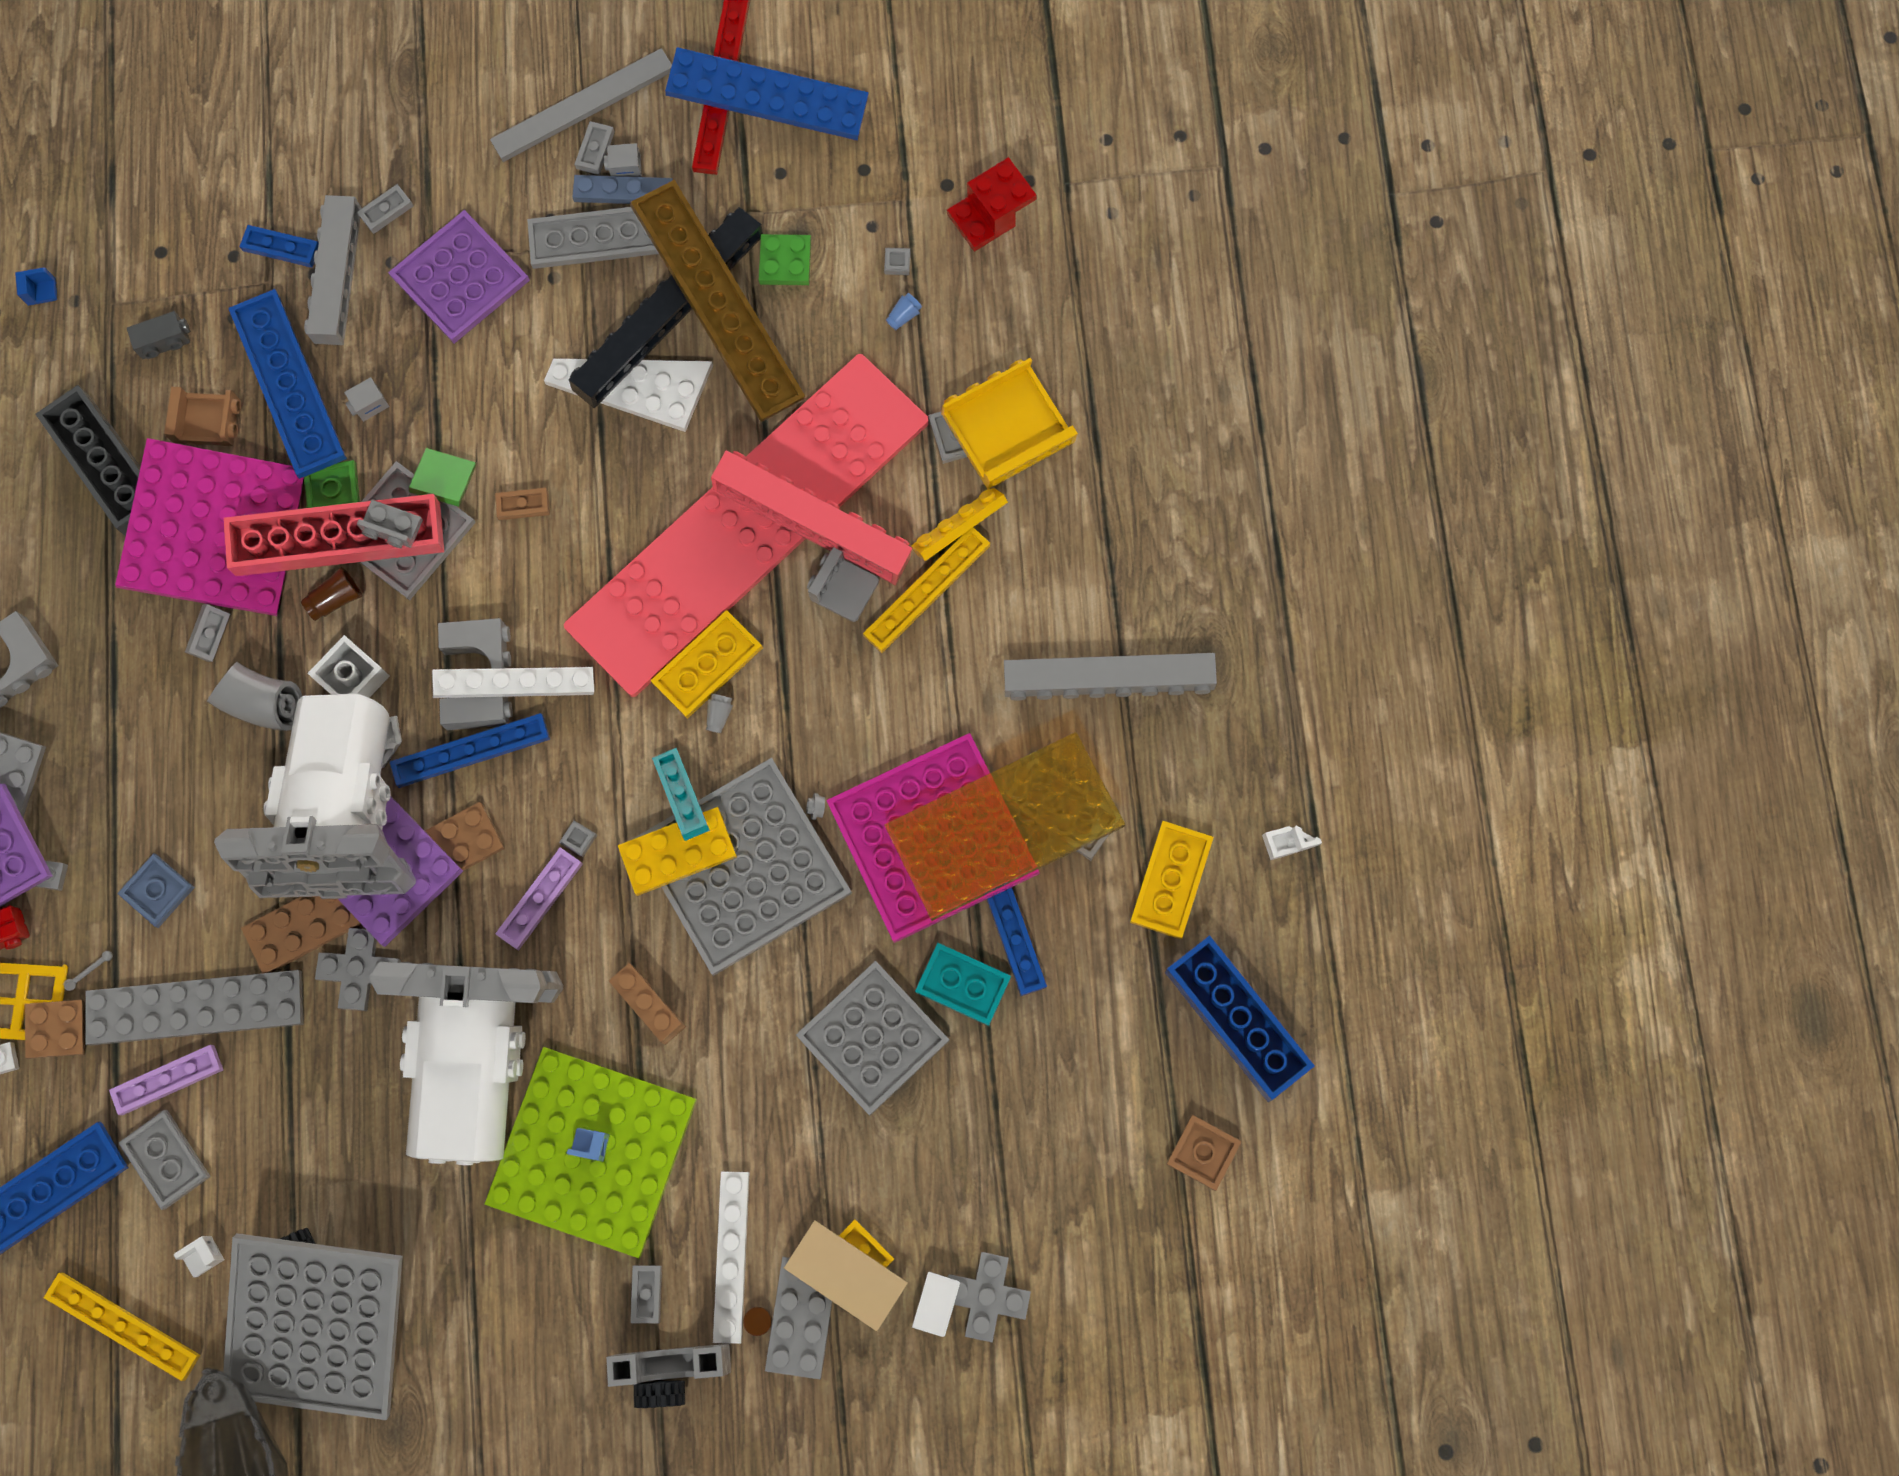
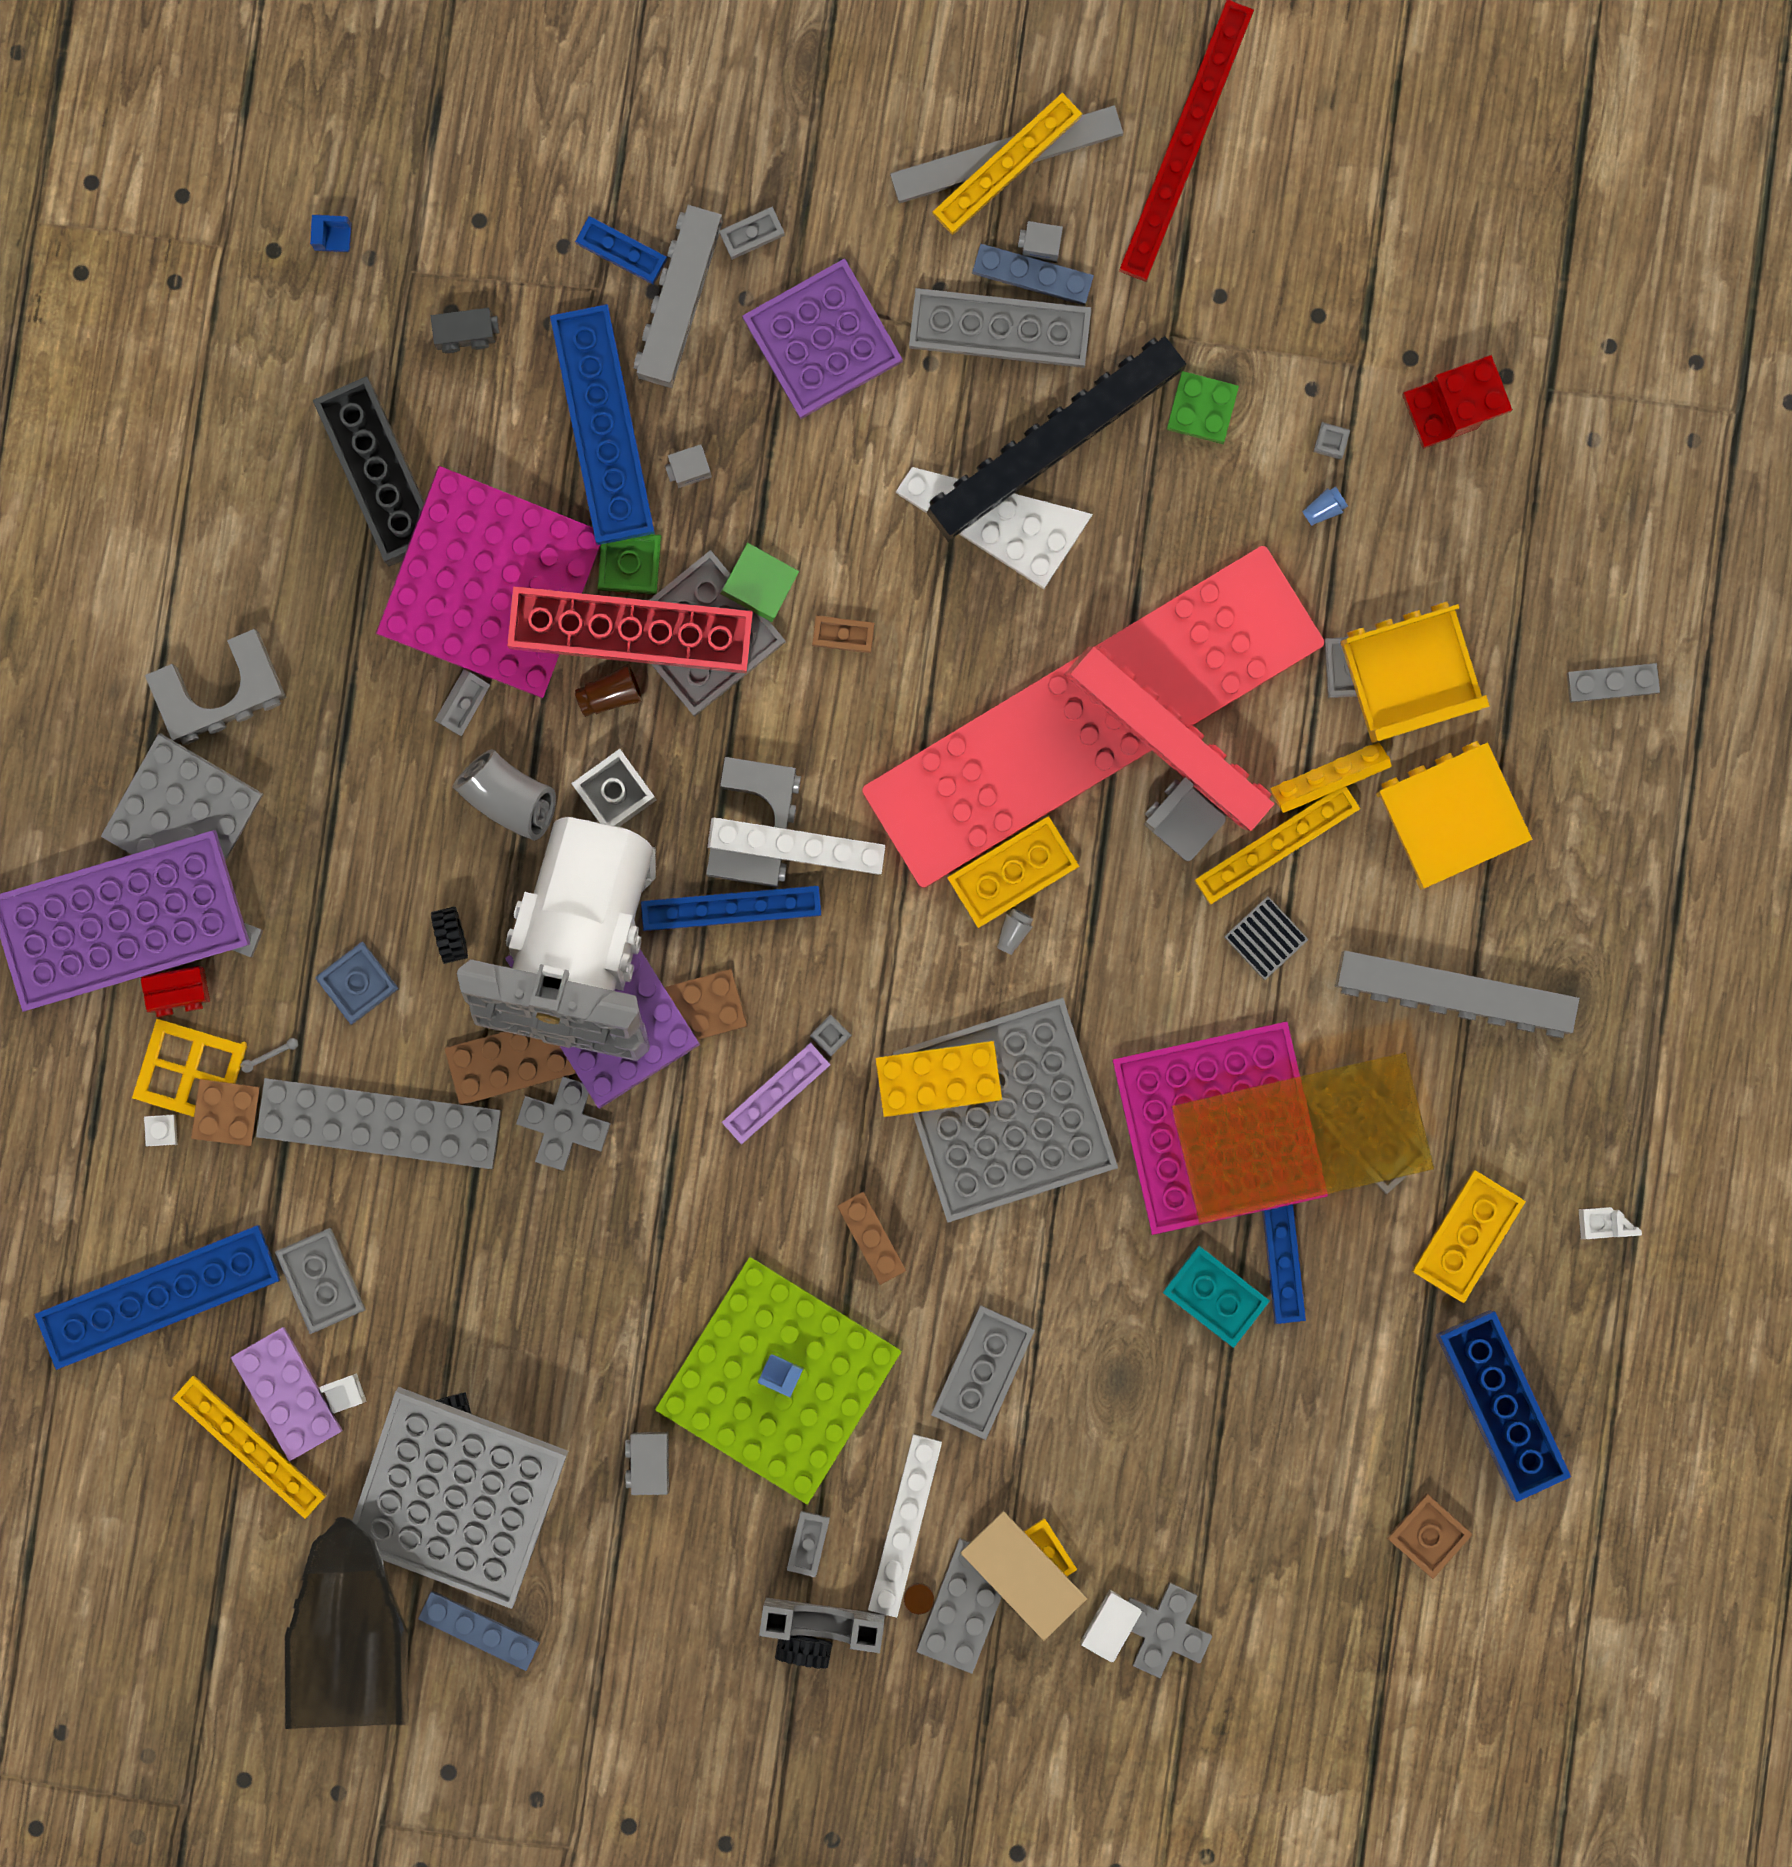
camera: 10 degrees right, 10 degrees up
lavender plate [109,1045,223,1115] -> none
medium nougat panel [164,387,242,446] -> none
light grey bracket [357,500,423,548] -> none
white piece [370,962,563,1165] -> none
light grey plate [574,121,615,175] -> none
pearl gold plate [630,179,805,422] -> none
teal plate [652,748,710,841] -> none
blue plate [665,47,869,141] -> none
light grey plate [796,961,950,1116] -> none
light grey plate [806,793,825,820] -> none
none -> lavender plate [231,1327,343,1462]
none -> sand blue plate [418,1591,540,1671]
none -> black tyre [431,906,468,964]
none -> light grey brick [625,1432,669,1495]
none -> light grey plate [931,1305,1035,1440]
none -> yellow plate [933,92,1082,235]
none -> tile [1224,896,1308,980]
none -> yellow panel [1376,741,1533,890]
none -> light grey plate [1566,663,1660,703]

